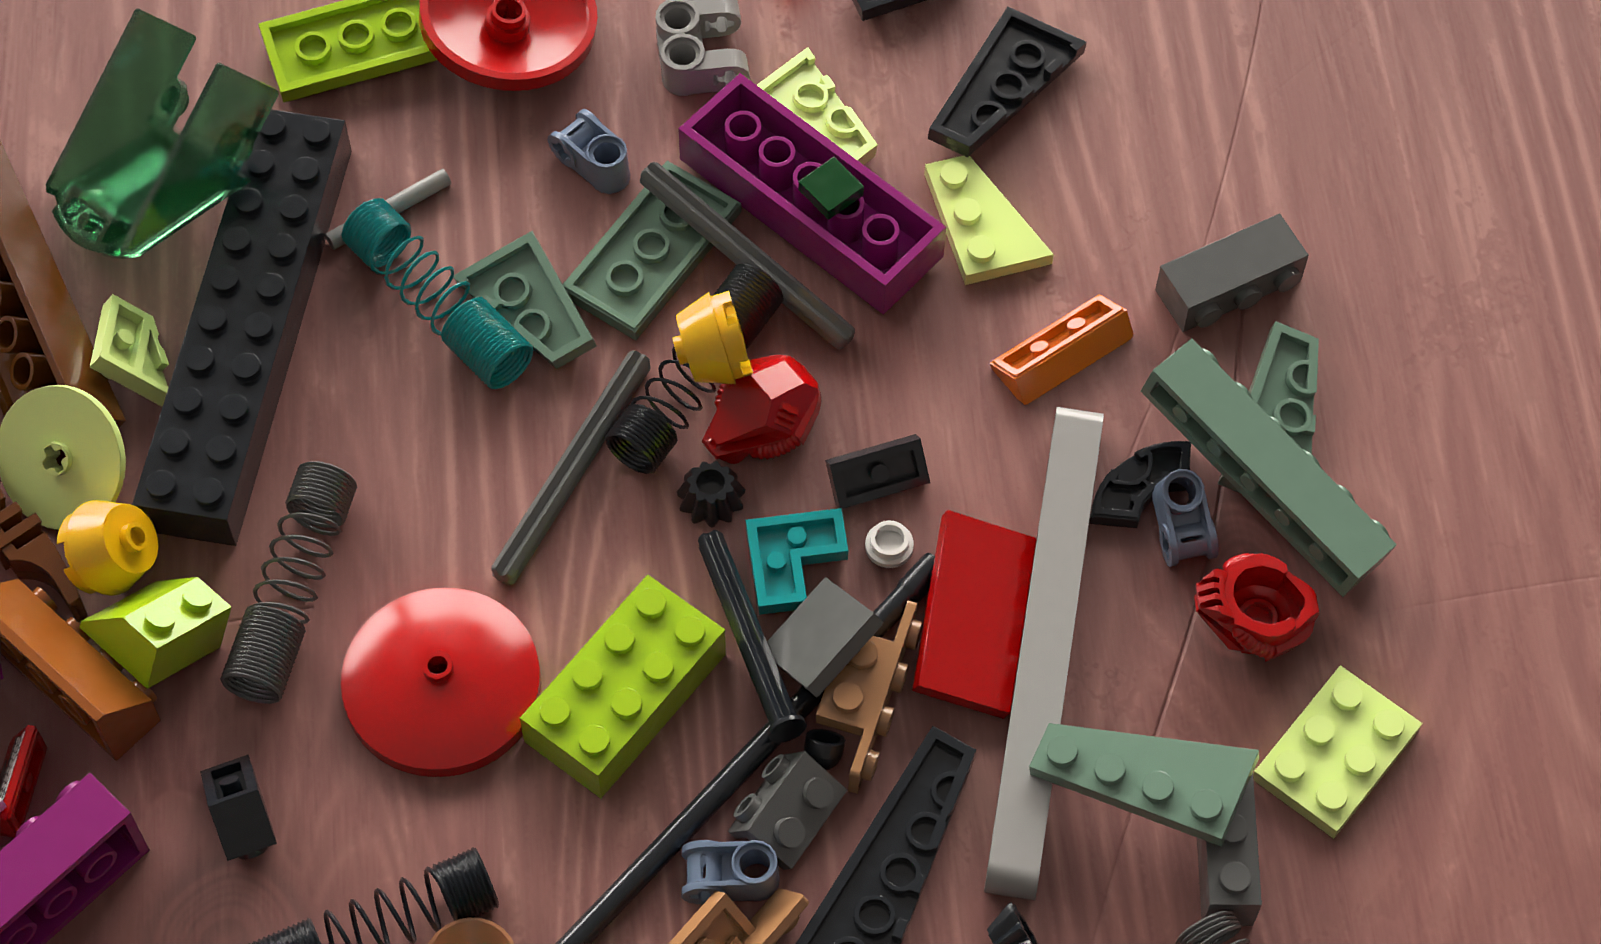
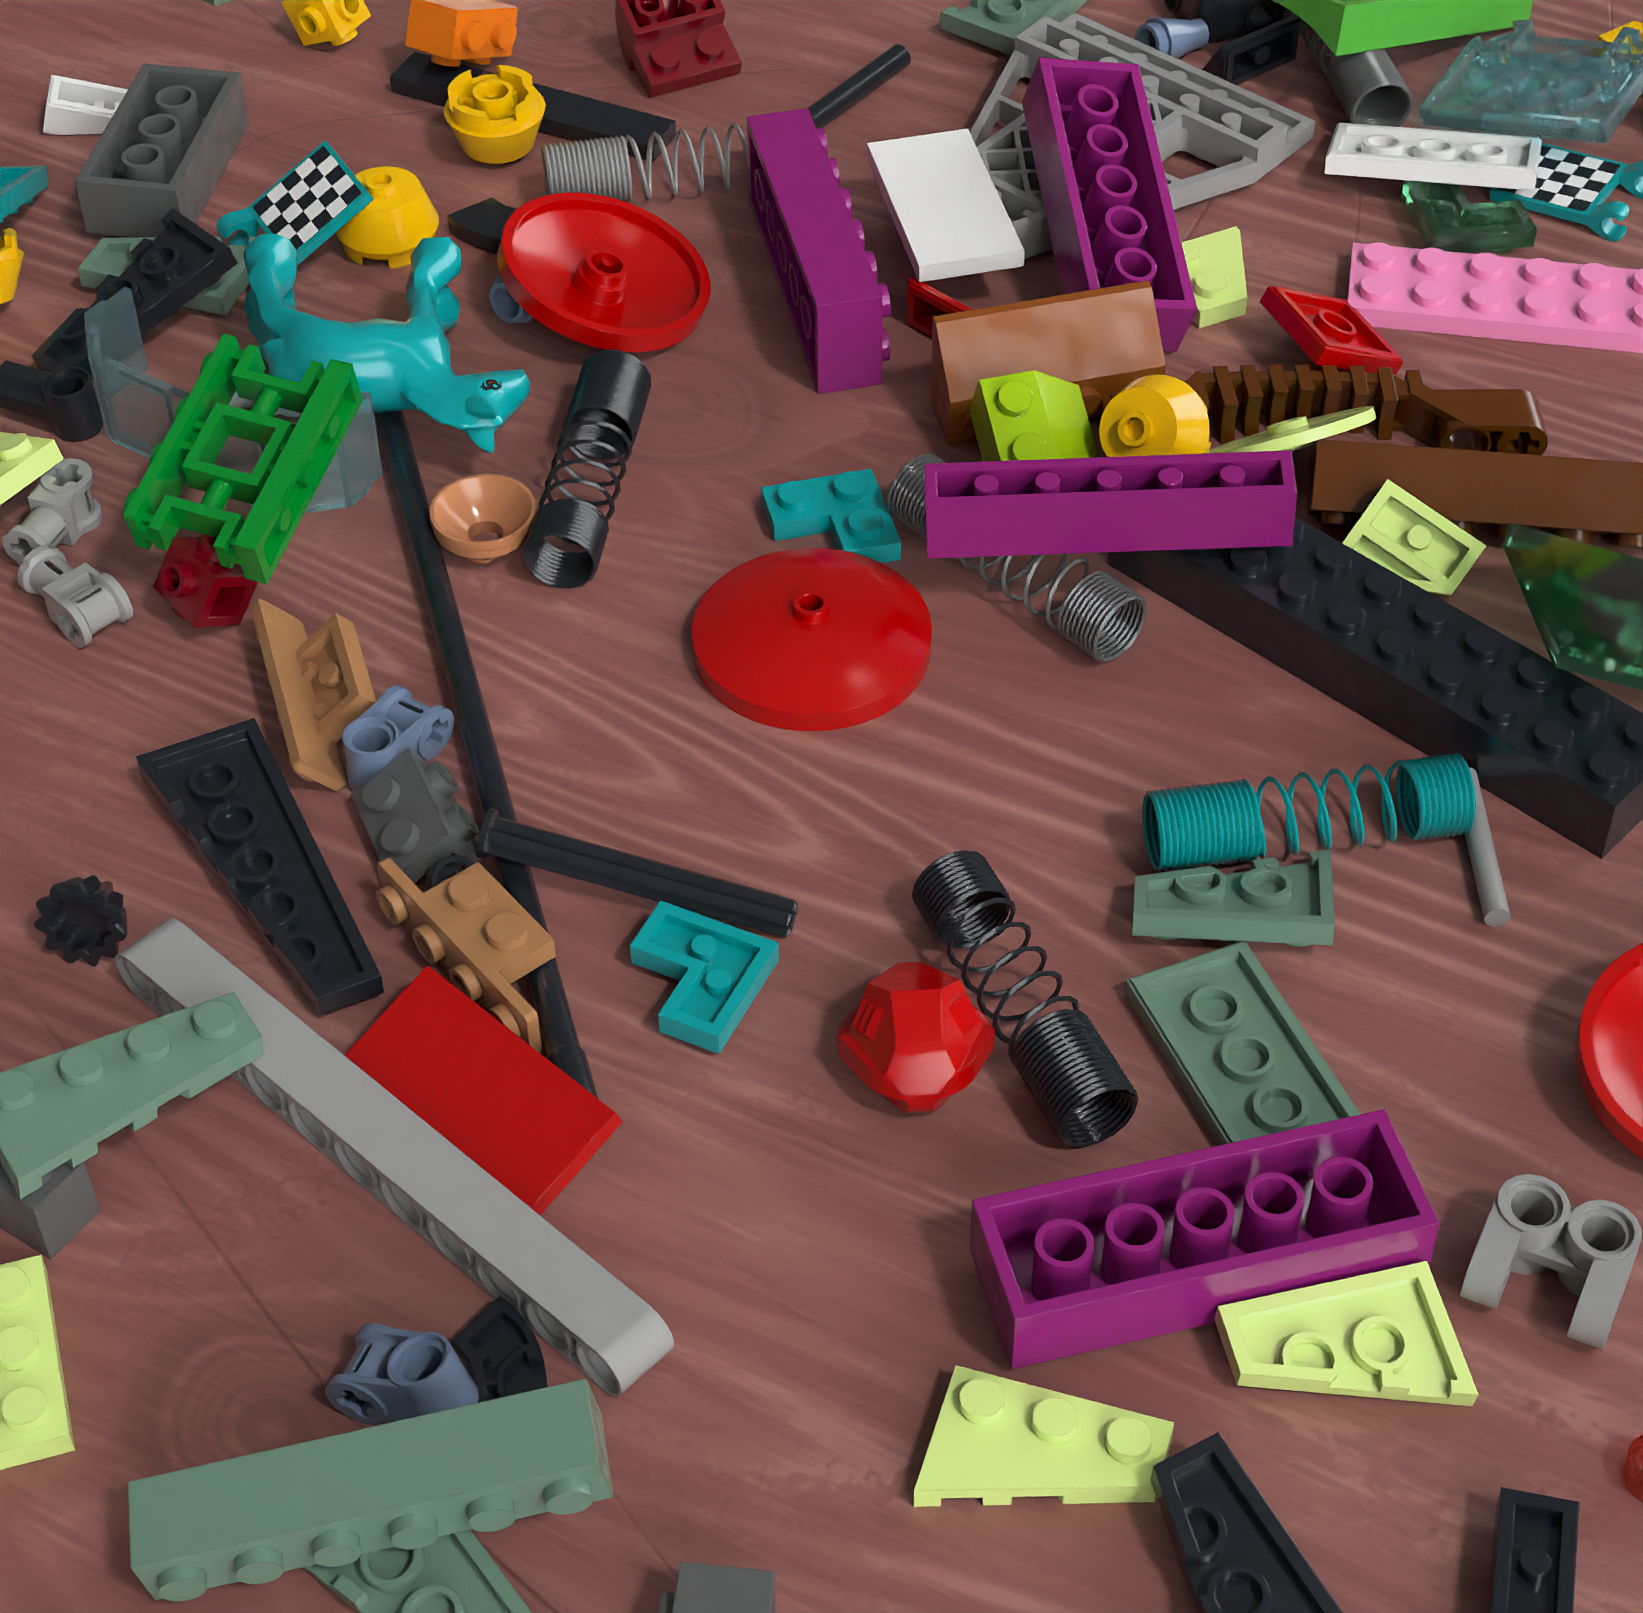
camera: 125 degrees right, 15 degrees down
black slope [200,754,277,861] -> none
dark grey axle [491,350,651,585] -> none
lime brick [520,574,726,798] -> none
sand blue piece [547,109,630,194] -> none
dark grey axle [640,162,855,350] -> none
yellow cone [672,291,753,384] -> none
black piece [677,461,745,528] -> none
dark grey tile [767,577,884,698] -> none
dark green tile [798,157,864,220] -> none
black plate [825,434,930,509] -> none
white plate [865,520,914,568] -> none
orange slope [990,295,1134,405] -> none
red helmet [1194,553,1319,662] -> none
none -> teal plate [761,468,901,563]
none -> magenta brick [924,450,1297,559]

